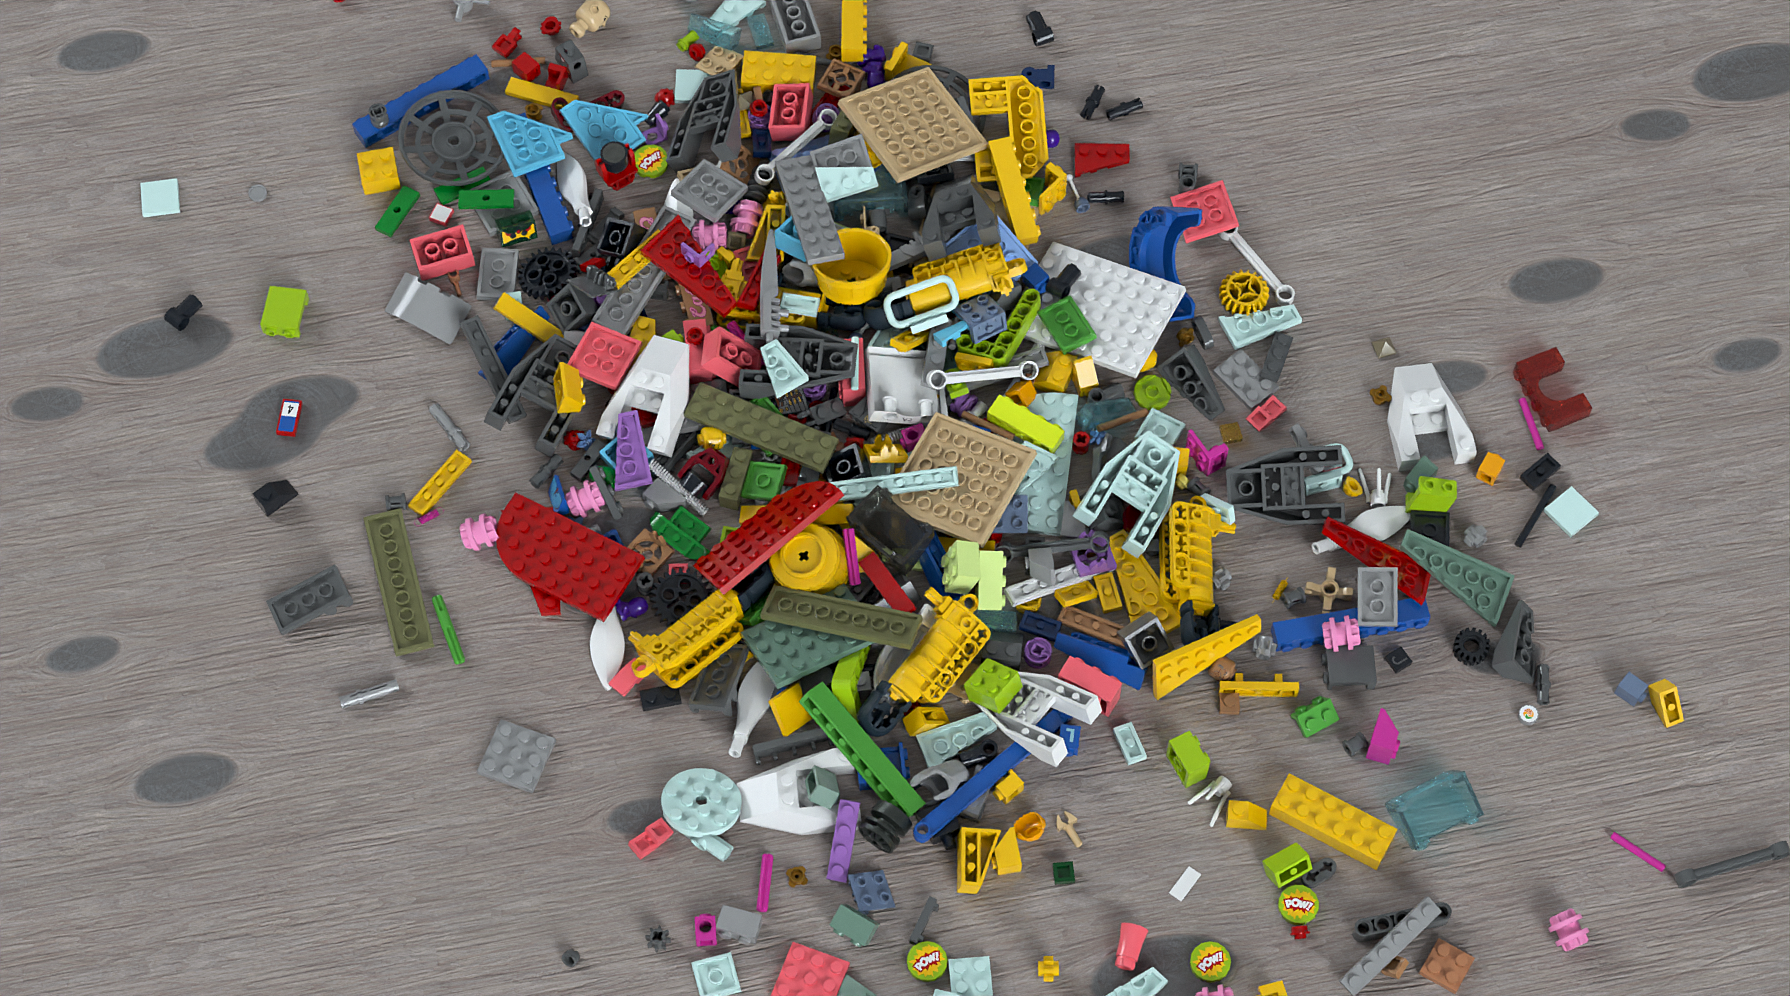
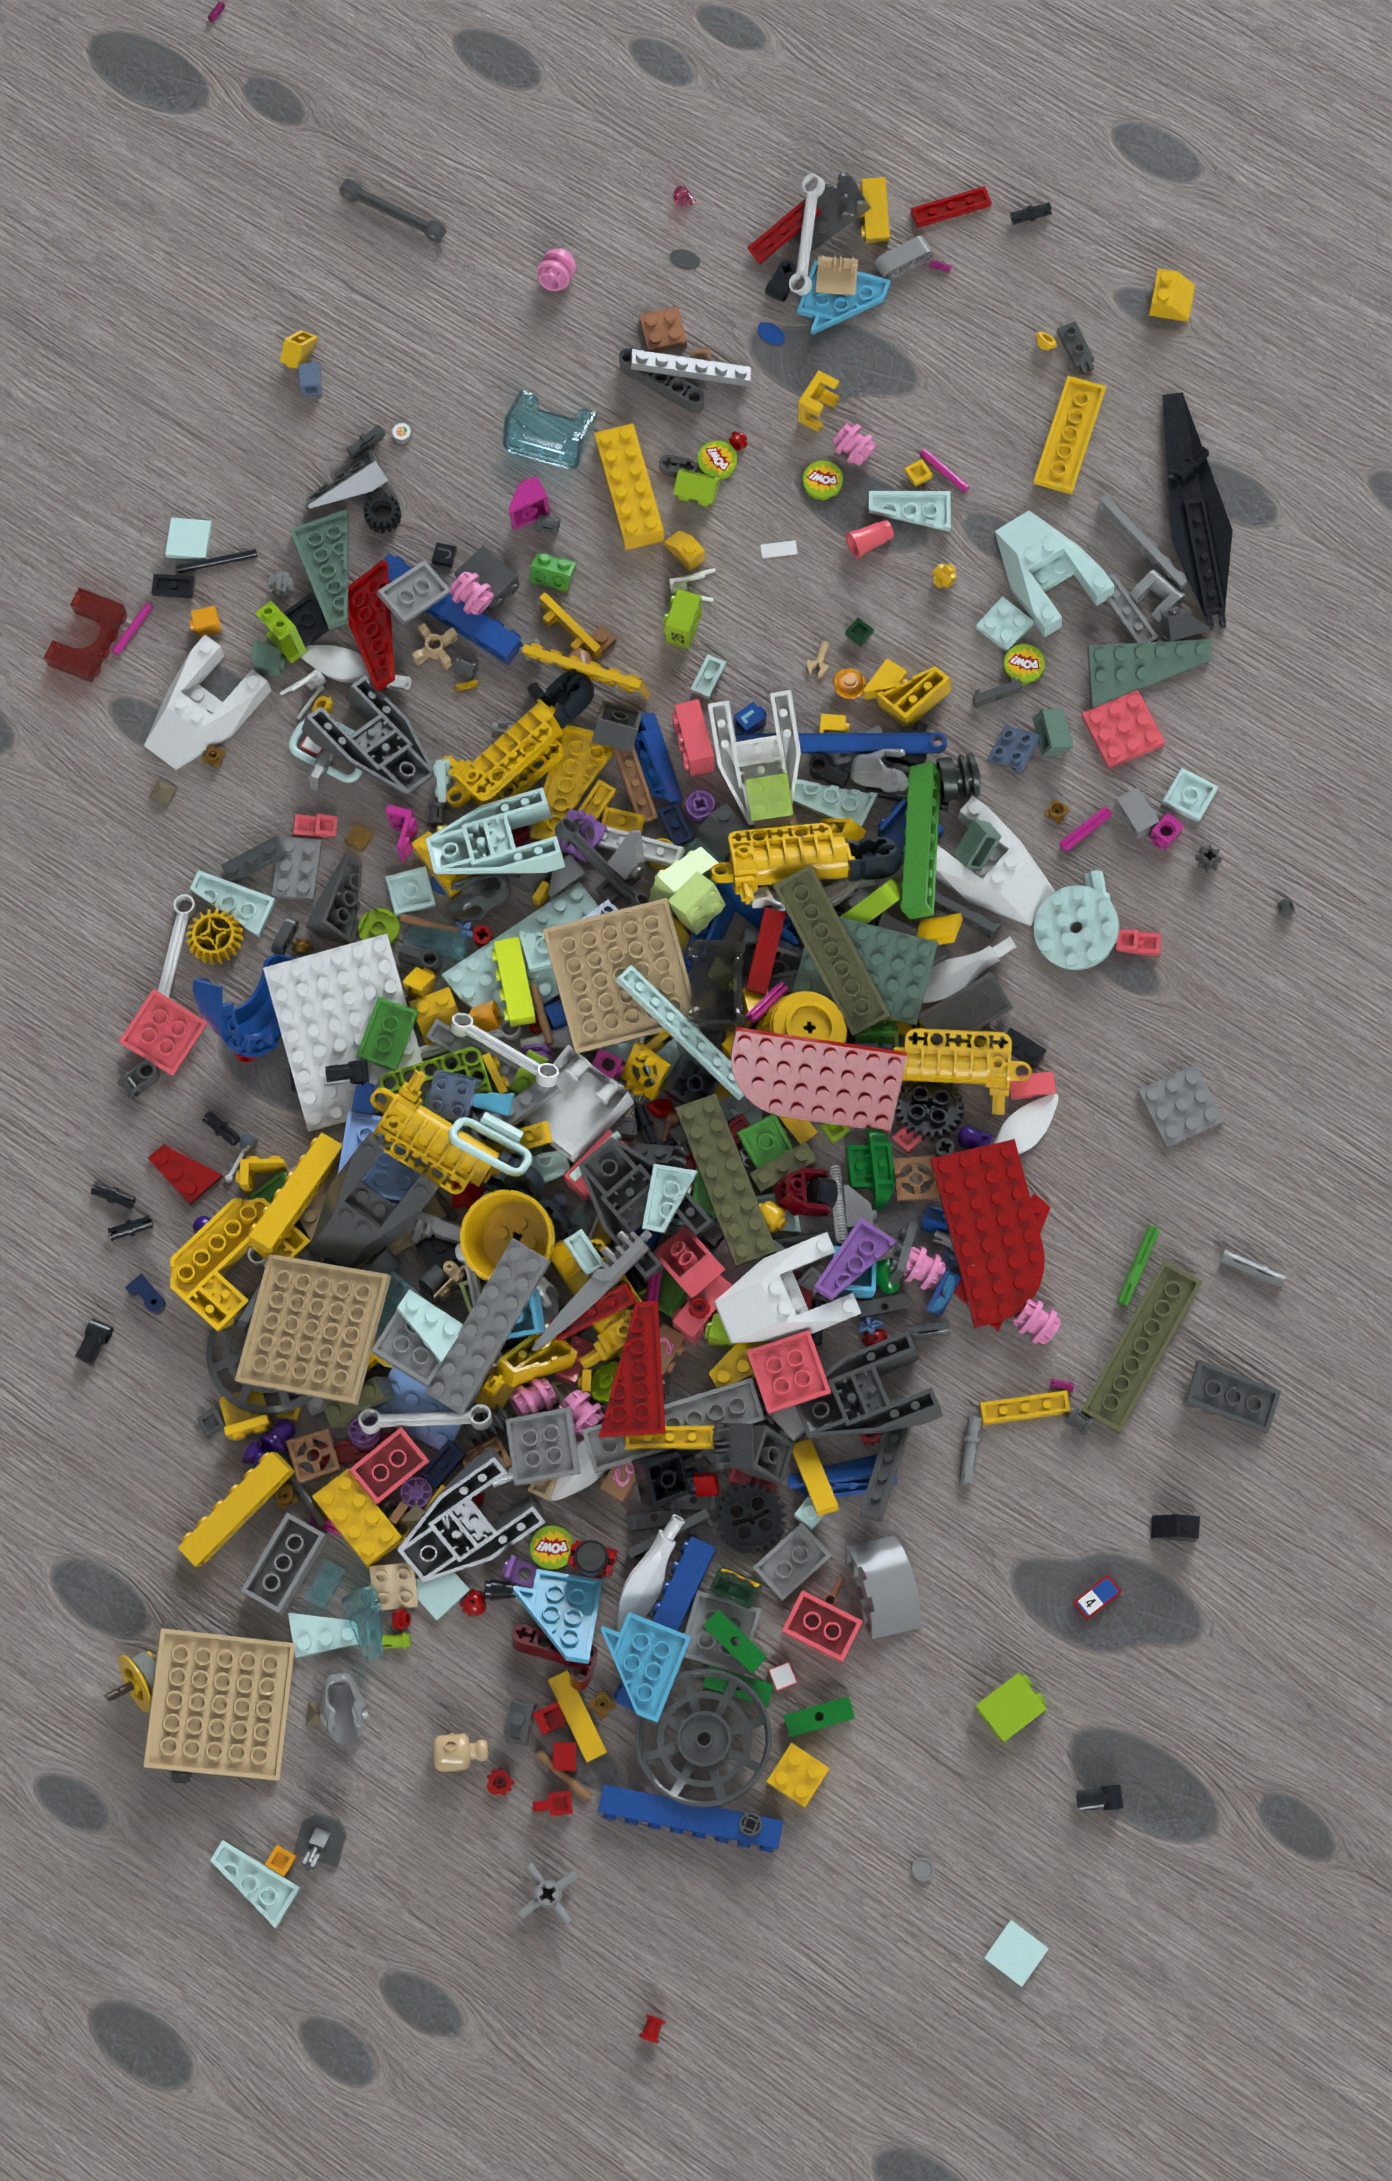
camera: 130 degrees left, 10 degrees up
yellow slope [553,362,586,413] -> none
medium lavender bracket [680,242,715,268] -> none
red plate [750,99,768,117] -> none
medium lavender plate [826,799,861,883] -> none
dark pink bar [1610,832,1666,872] -> none

